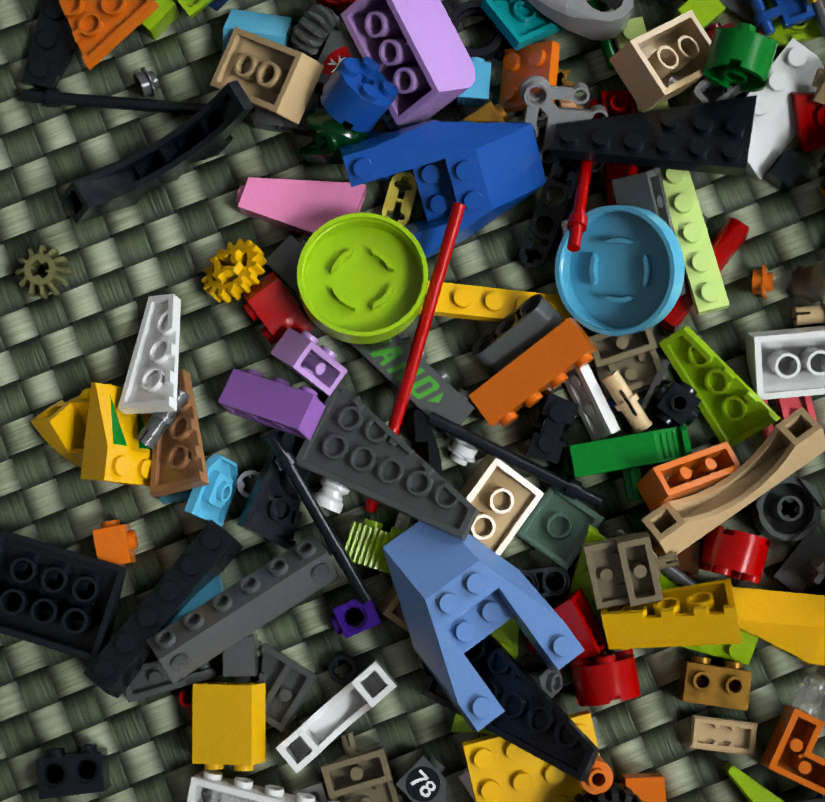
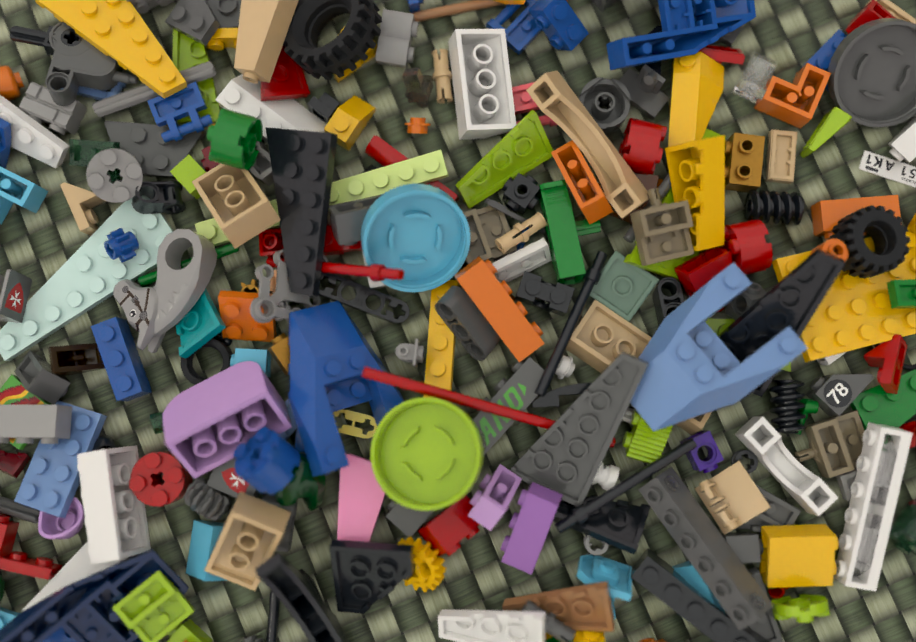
camera: 90 degrees left, 0 degrees up
none -> yellow slope [324,95,376,151]
none -> black plate [329,539,415,614]
none -> light grey hinge [395,339,425,369]
none -> tan hinge [695,461,771,535]
none -> black piece [744,189,804,225]
none -> black piece [769,380,806,433]
none -> lime plate [771,594,830,623]
none -> green hand [796,399,819,435]

